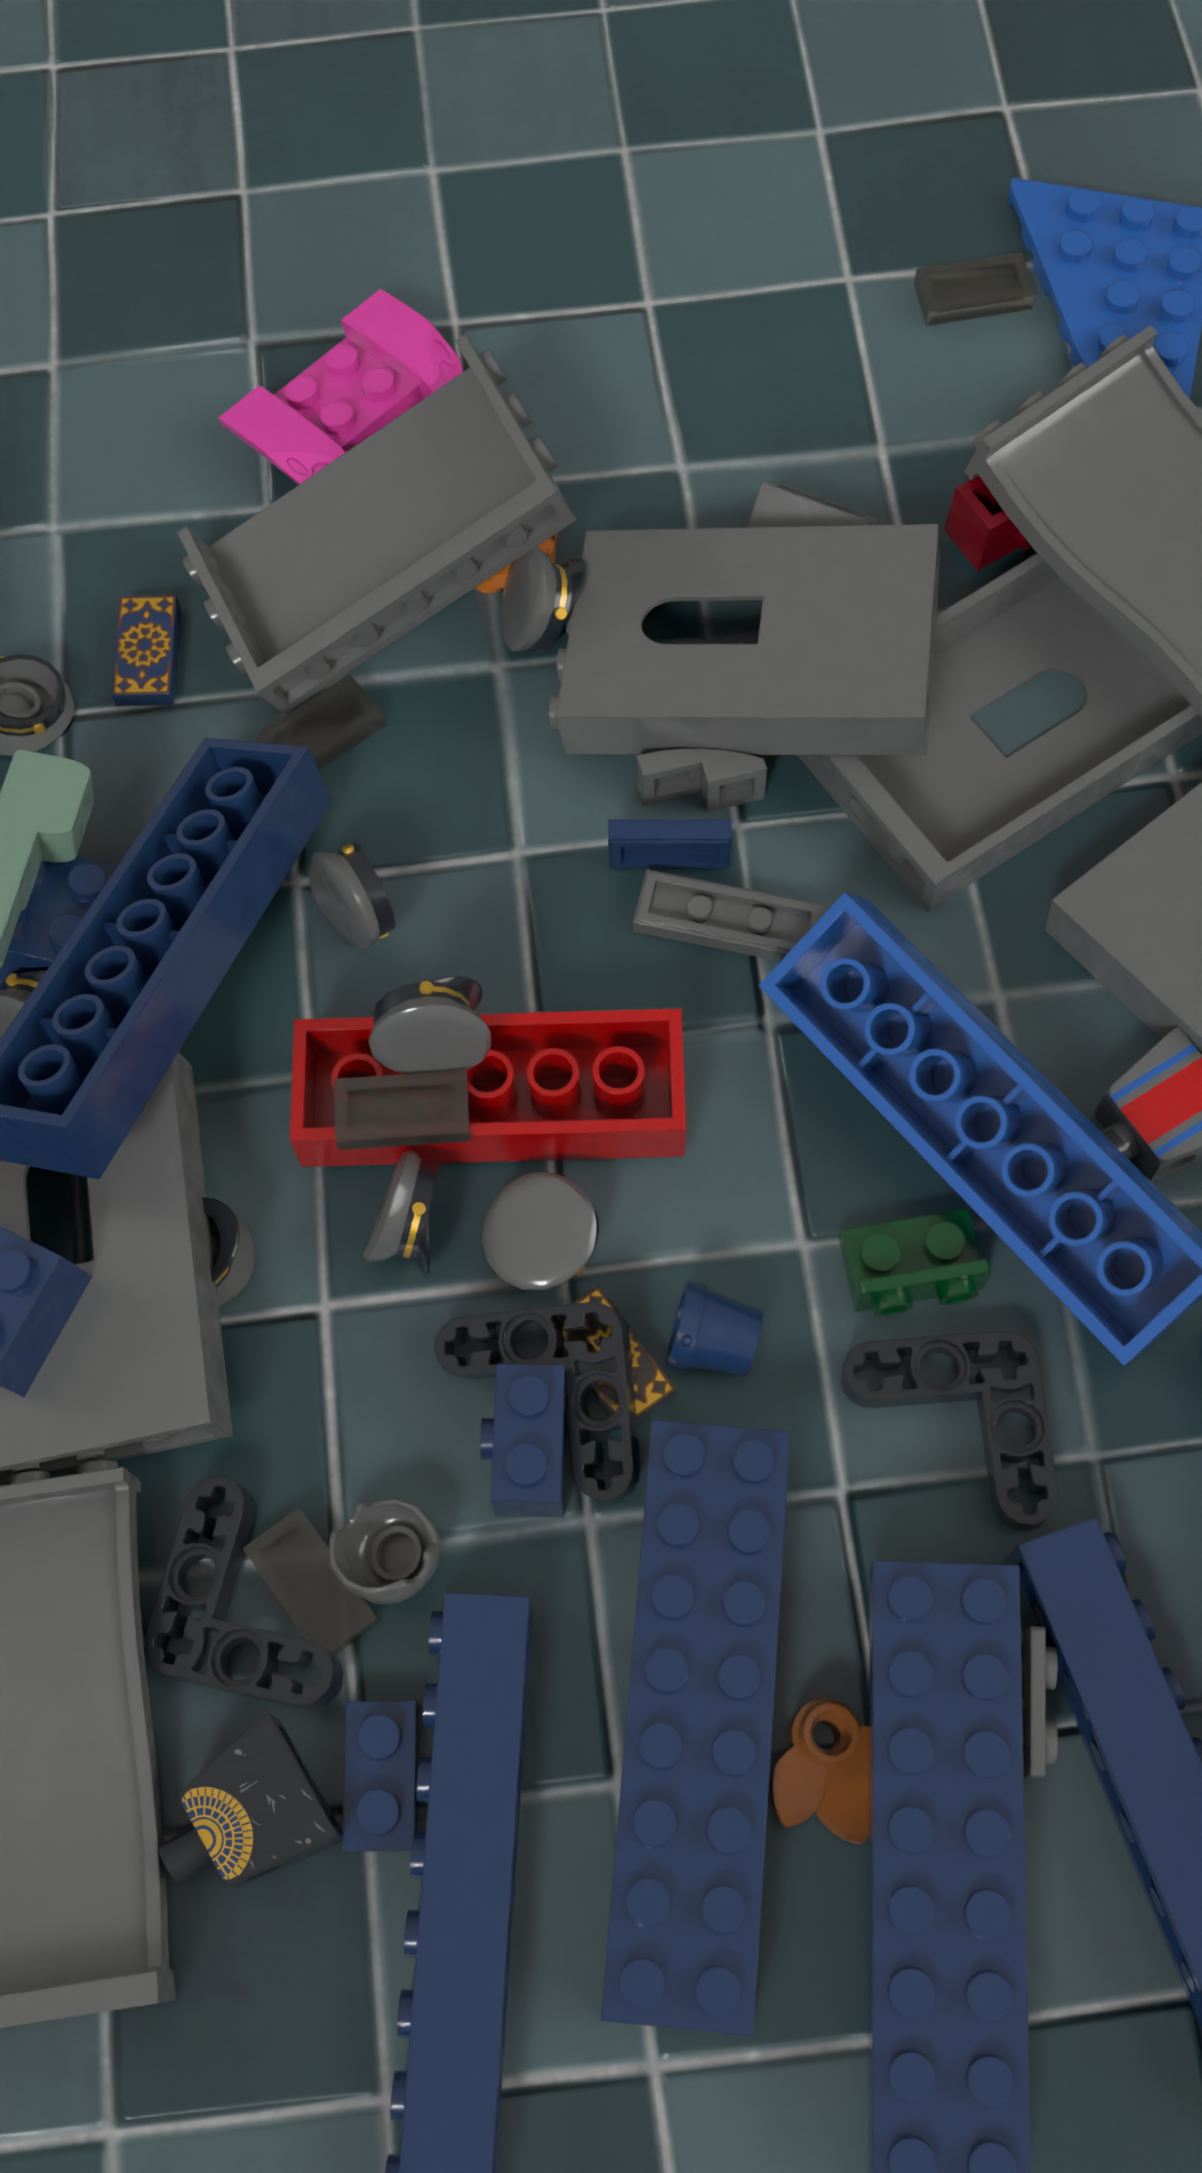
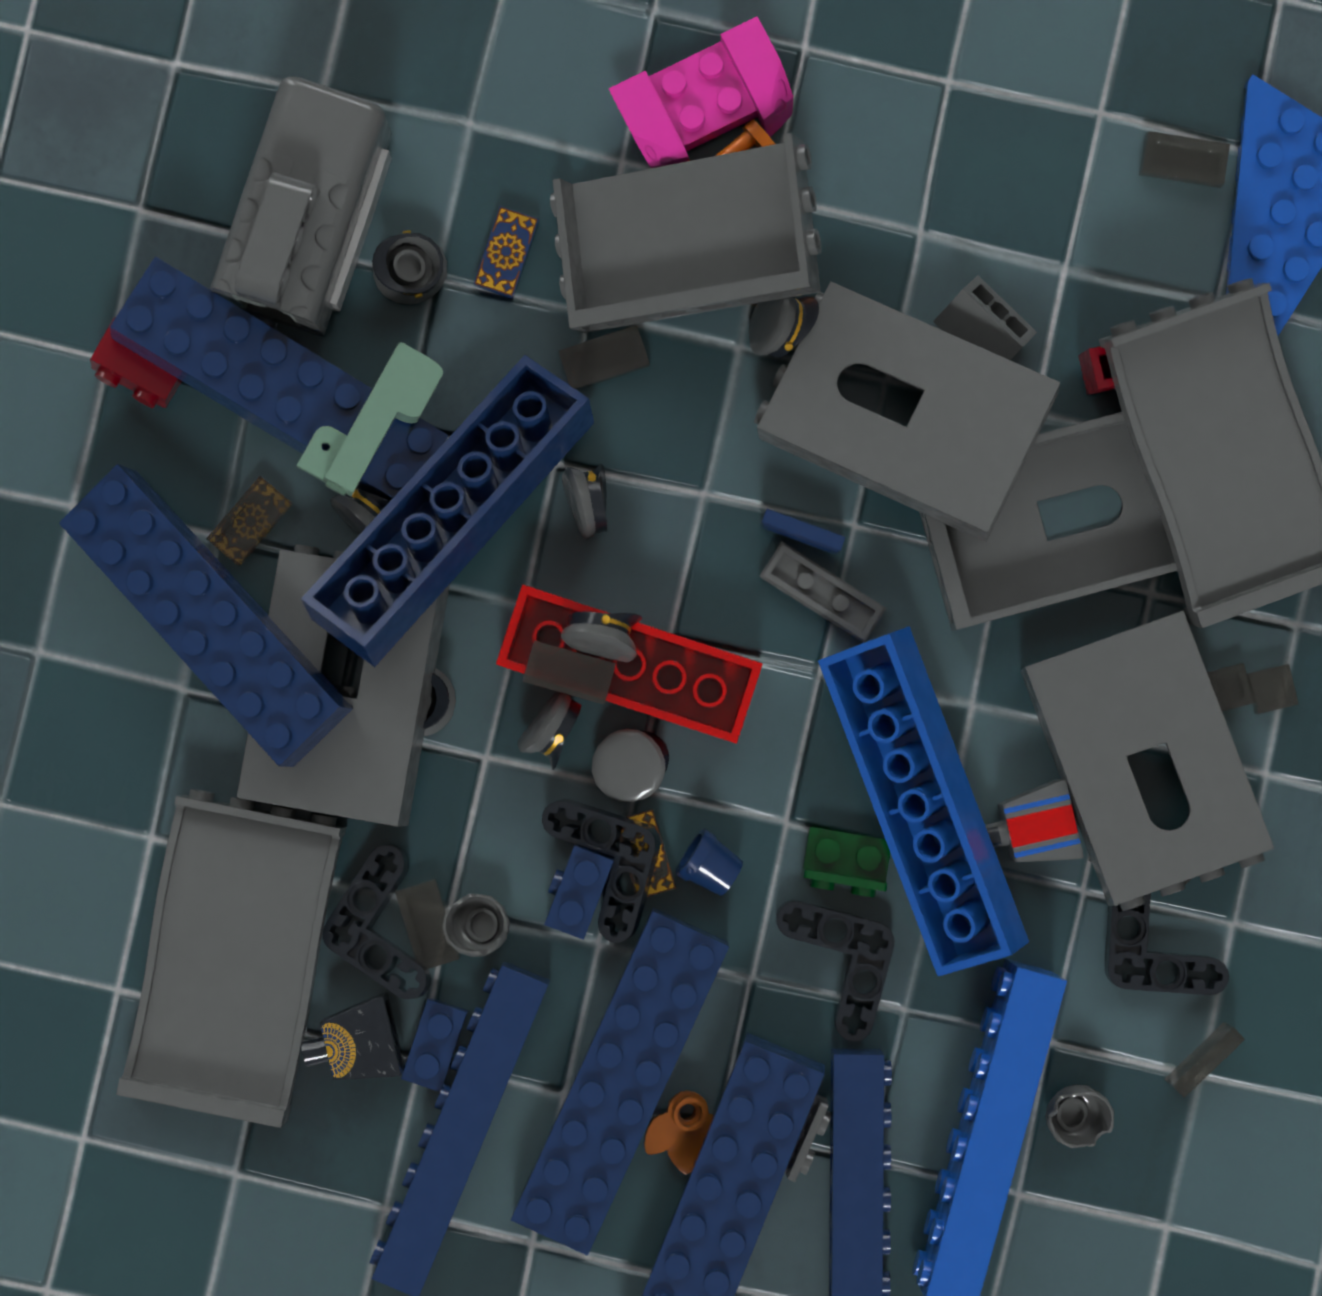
camera: 20 degrees right, 20 degrees up
dark grey slope [637,748,767,812] -> none

